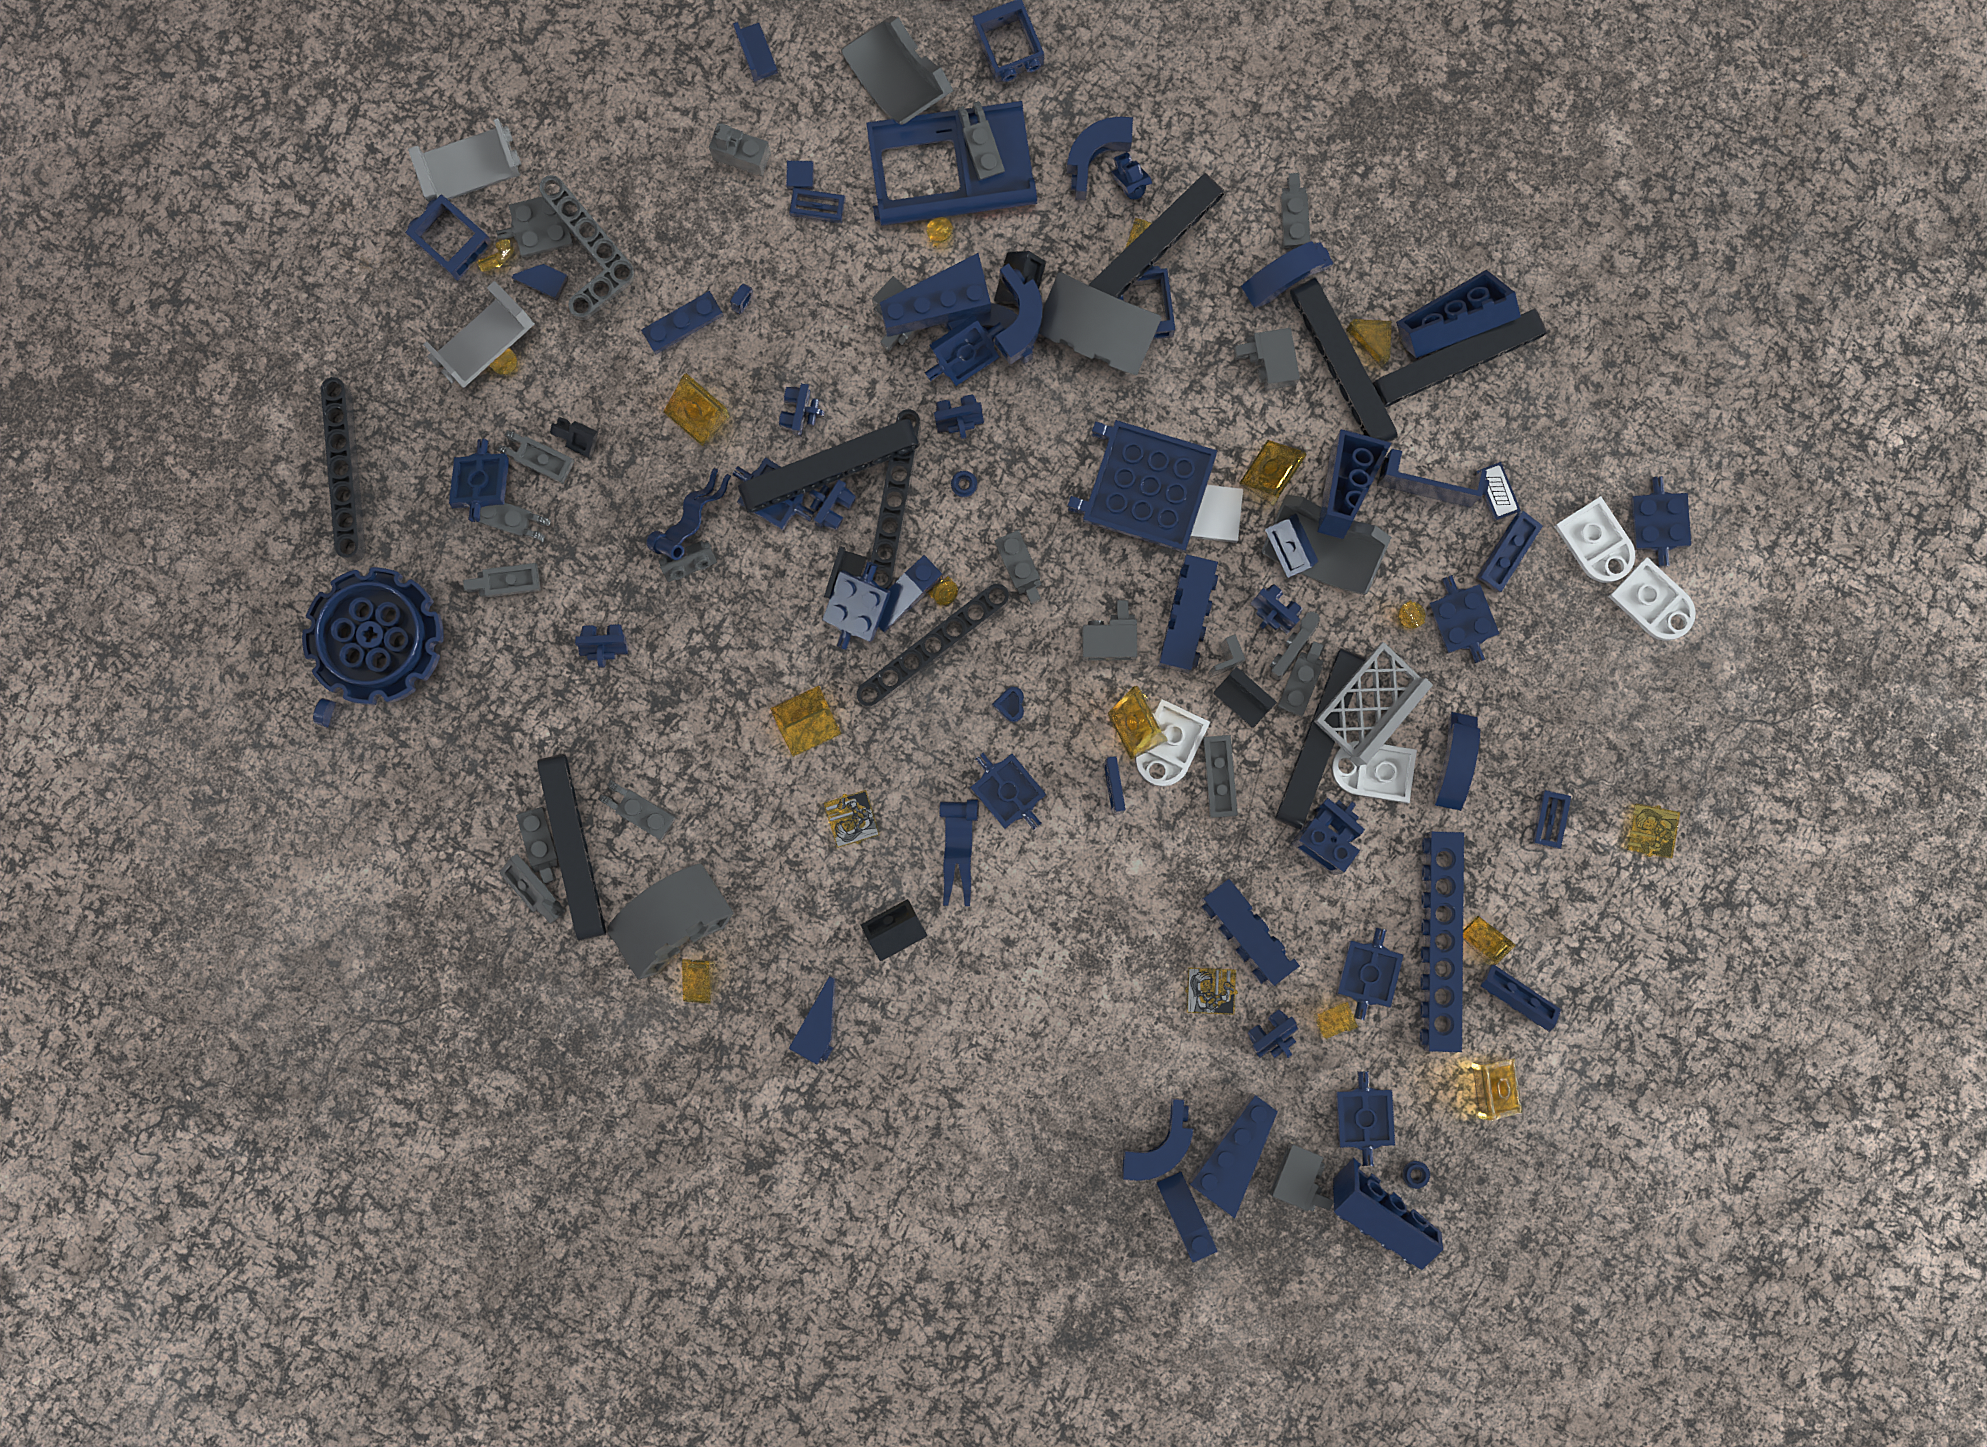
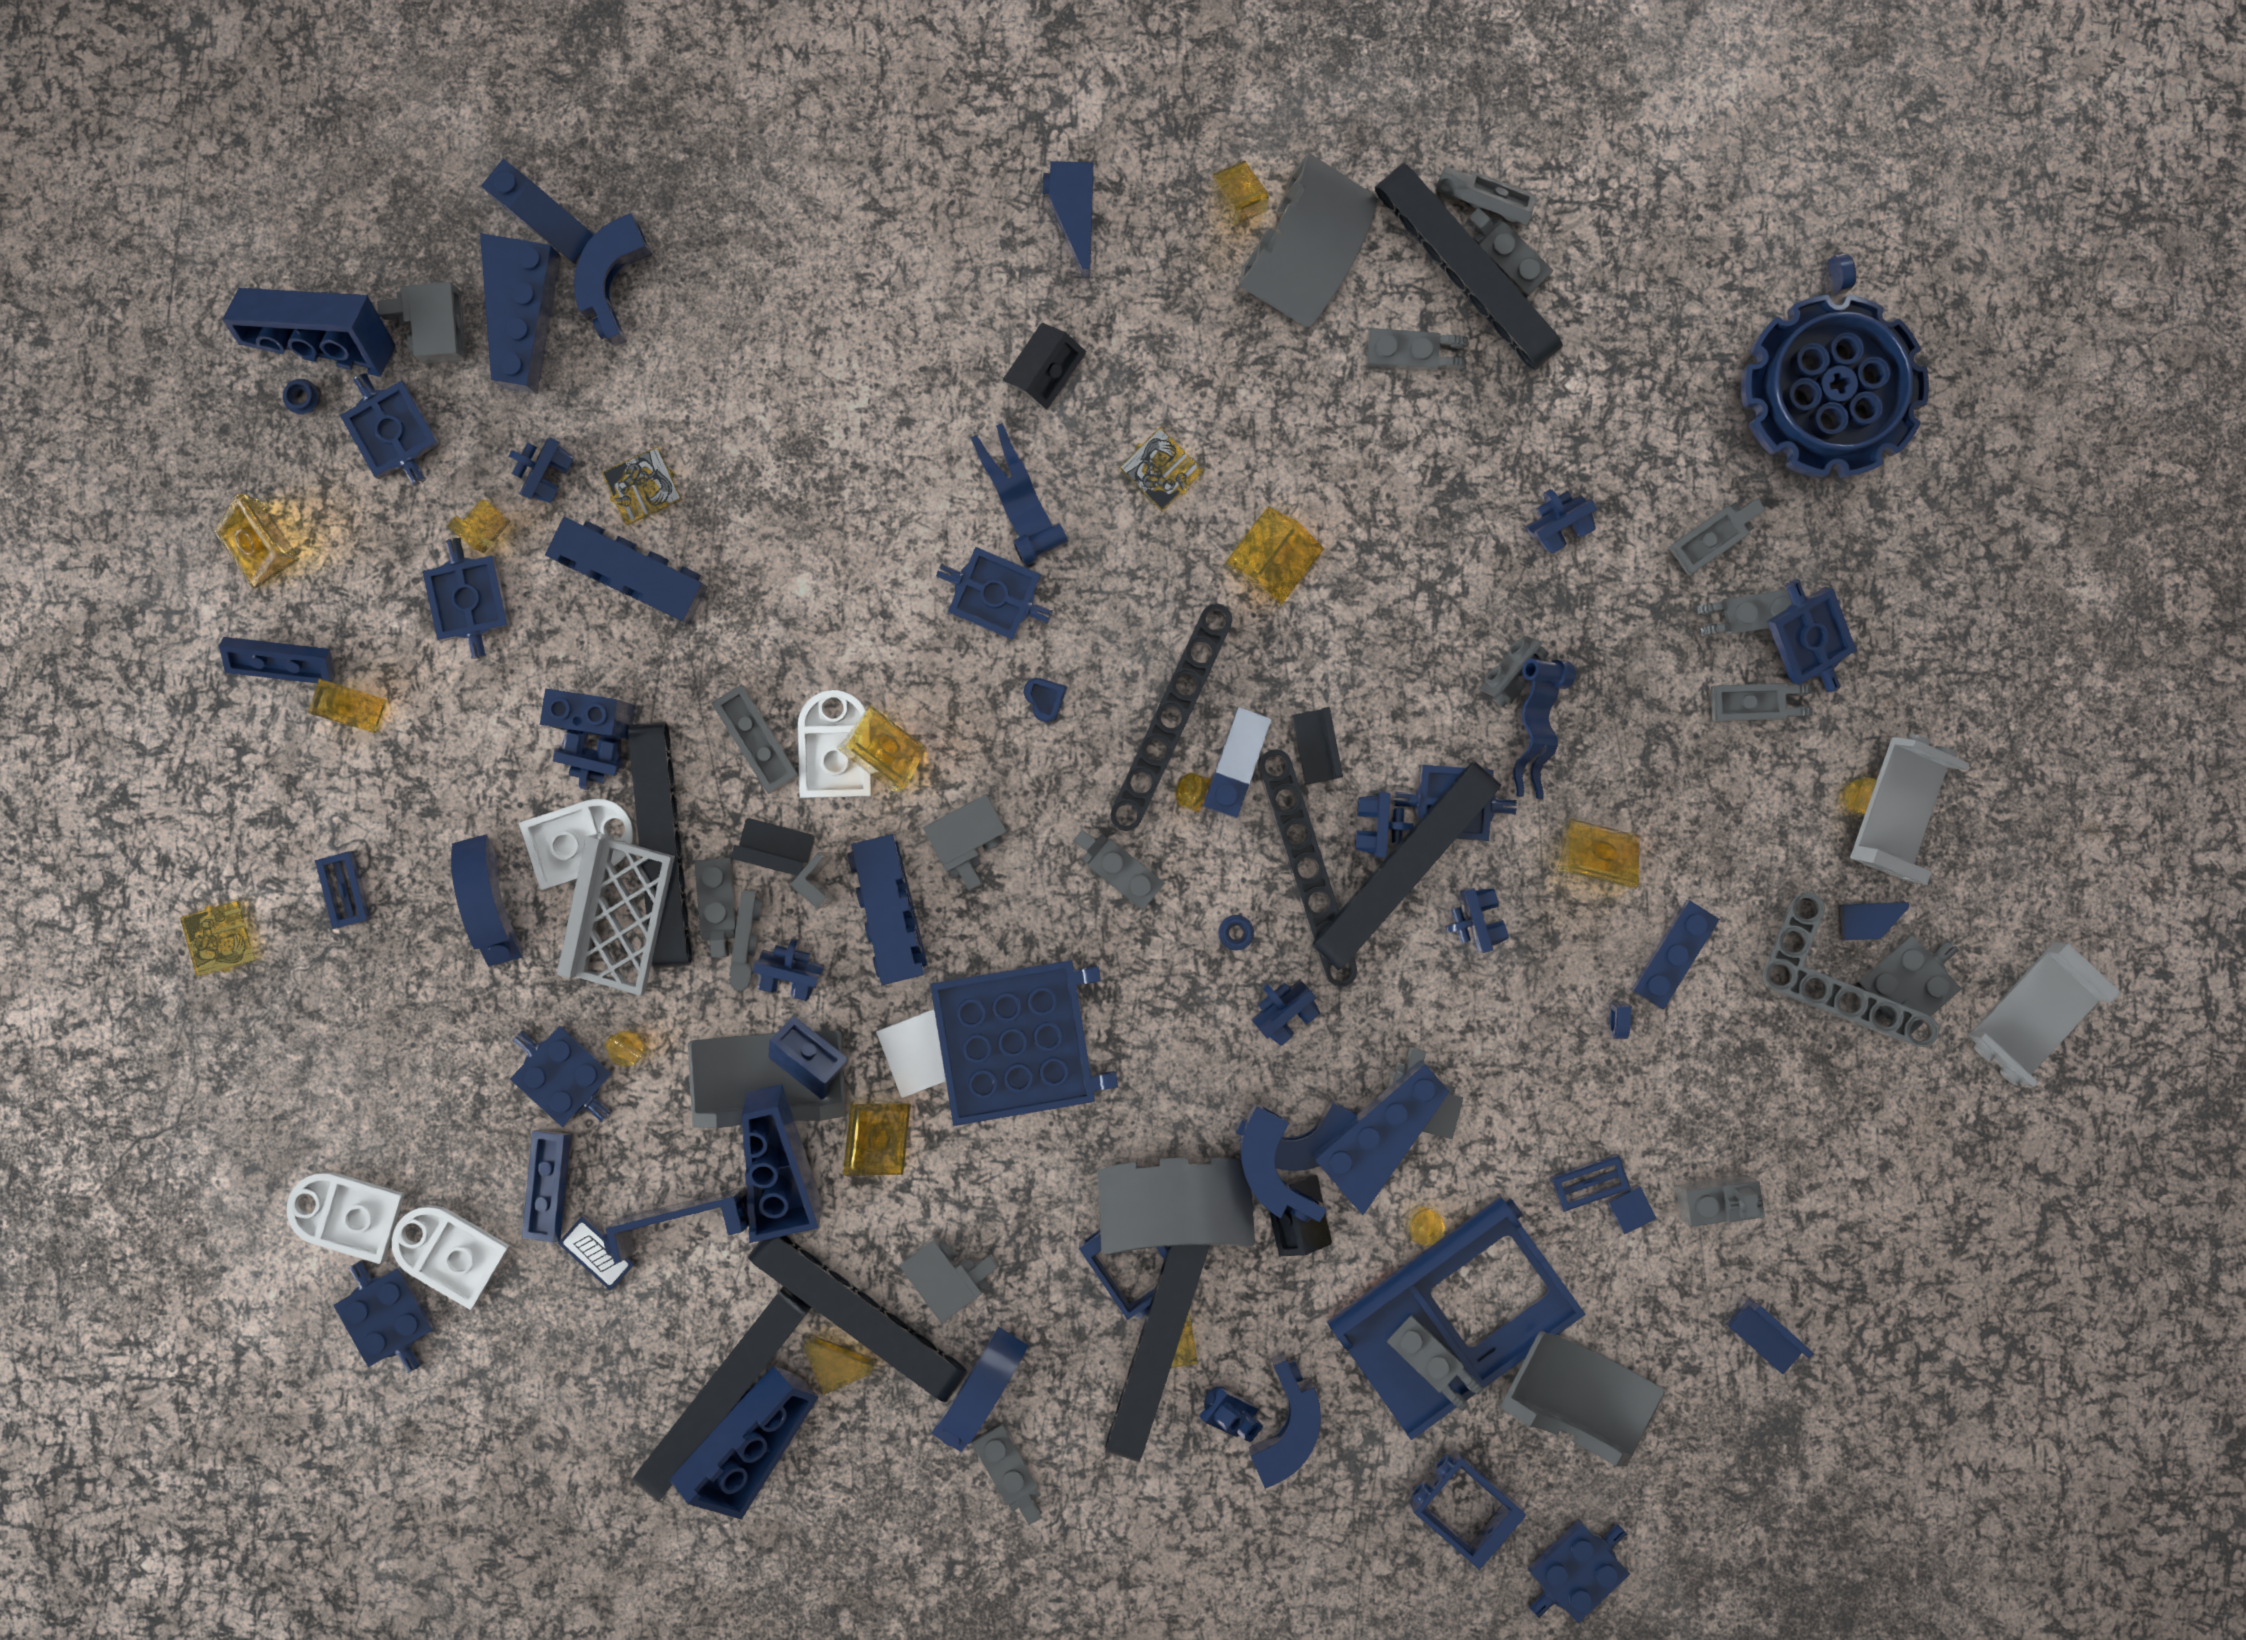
camera: 155 degrees right, 5 degrees up
black beam [321,377,366,562] -> none
dark blue window [405,194,493,281] -> none
clear yellow arm [478,239,513,272] -> none
black plate [550,417,598,458] -> none
plate [822,562,891,649] -> none
dark blue plate [924,315,1005,386] -> none
dark blue tile [1103,756,1126,815] -> none
dark blue brick [1420,831,1464,1053] -> none

